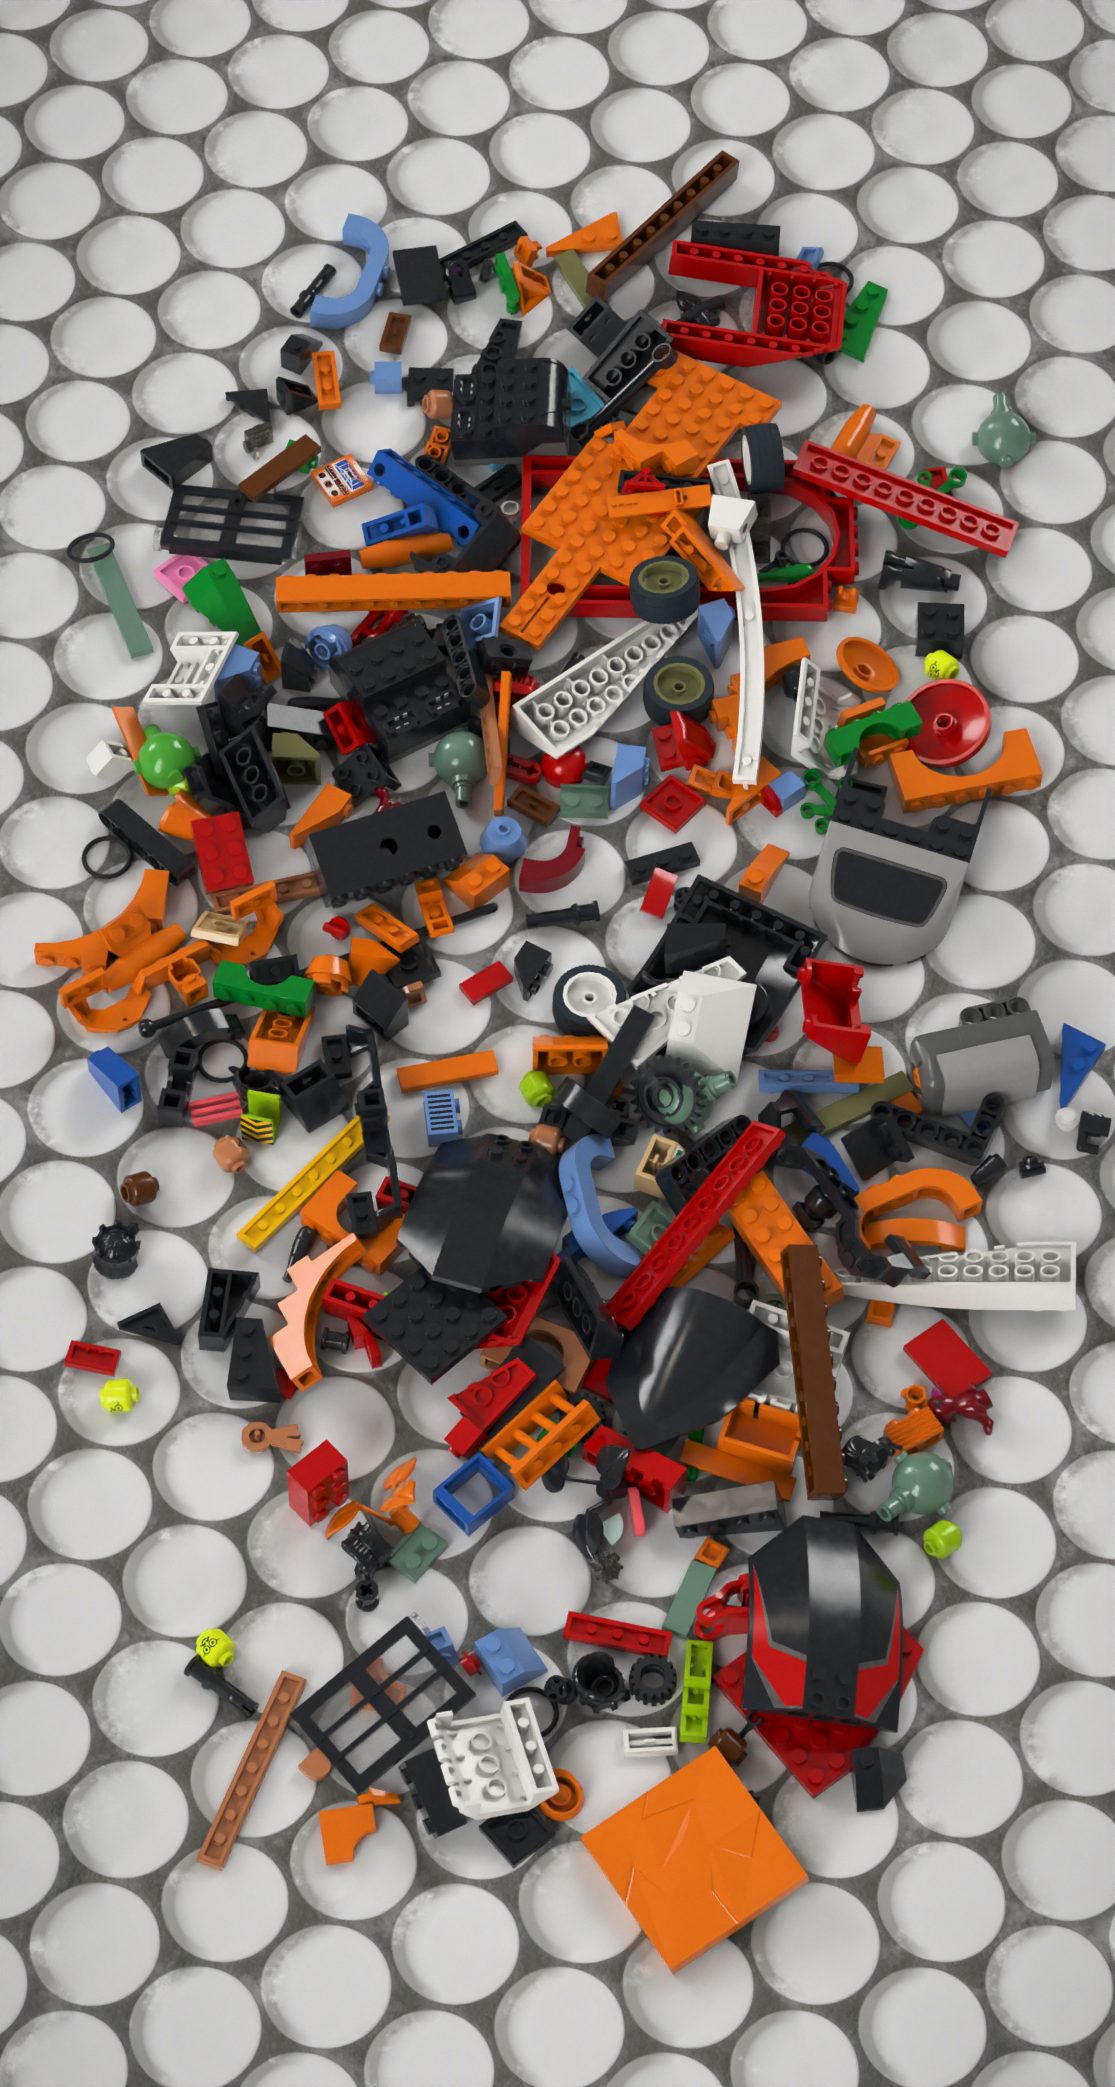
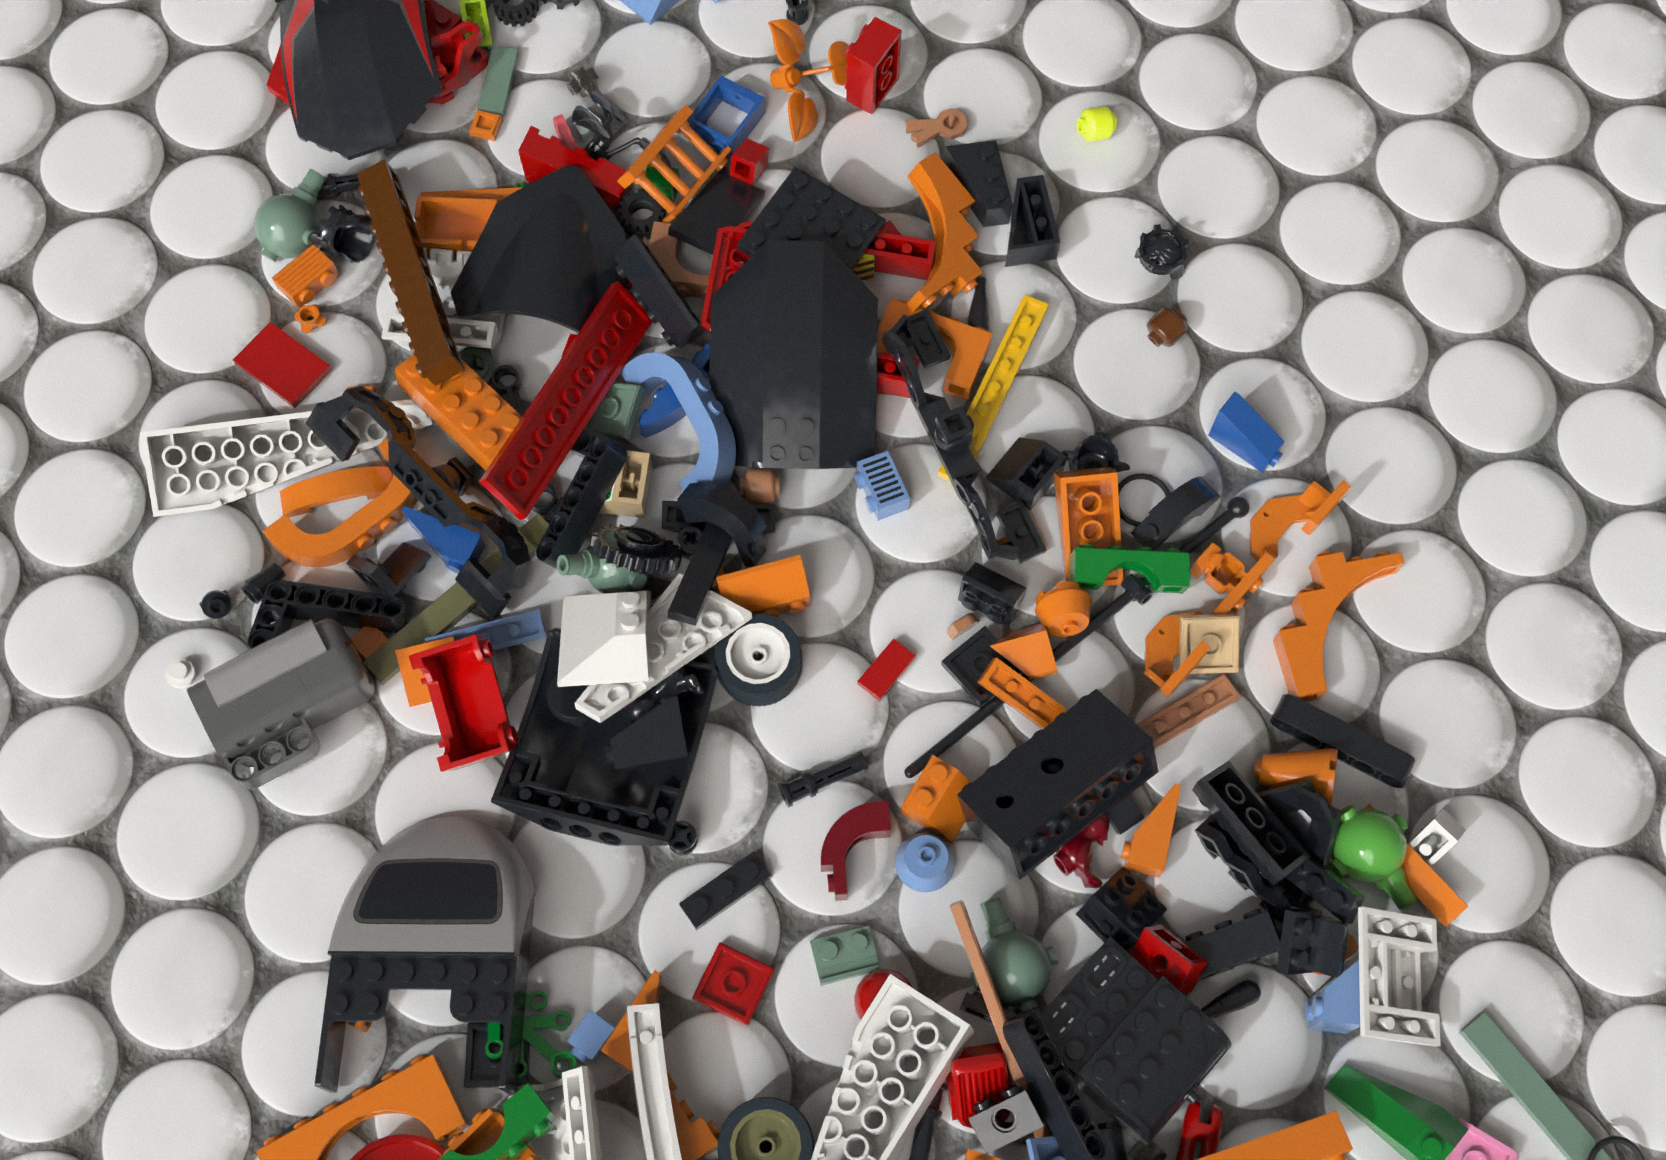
camera: 165 degrees right, 10 degrees up
red plate [64,1340,122,1377] -> none
black tyre [82,836,133,879] -> none
orange plate [97,904,187,993] -> none
black tile [117,1303,181,1345] -> none
black arch [157,1046,199,1128] -> none
coral tile [189,1092,243,1127] -> none
red brick [190,811,254,895] -> none
nougat head [213,1135,250,1173] -> none
lime piece [240,1090,281,1145] -> none
orange slope [244,632,281,684] -> none
black wing [247,954,301,985] -> none
olive slope [271,732,321,785] -> none
black slope [280,637,318,693] -> none
medium blue cone [305,624,352,671] -> none
black bush [320,1327,351,1355] -> none
red plate [322,916,351,940] -> none
black hair [341,1521,392,1581] -> none
sand green plate [386,1522,448,1584] -> none
orange tile [396,1050,499,1093] -> none
orange slope [414,877,455,938] -> none
red wing [447,1357,538,1433] -> none
orange tile [493,671,512,816] -> none
red beam [506,754,542,785] -> none
reddish brown plate [507,784,560,827] -> none
black slope [514,941,553,1001] -> none
lime head [519,1070,556,1108] -> none
red plate [563,1611,673,1659] -> none
black tile [582,761,612,785] -> none
medium blue slope [610,744,650,810] -> none
red slope [639,867,678,919] -> none
red piece [651,711,716,772] -> none
wedge [672,1481,787,1539] -> none
orange slope [686,764,738,799] -> none
orange slope [738,843,790,904] -> none
red tile [761,785,783,818] -> none
lime head [923,1520,962,1559] -> none
dark red animal [927,1382,994,1436] -> none
blue wing [1059,1023,1106,1109] -> none
black piece [1076,1110,1111,1155] -> none

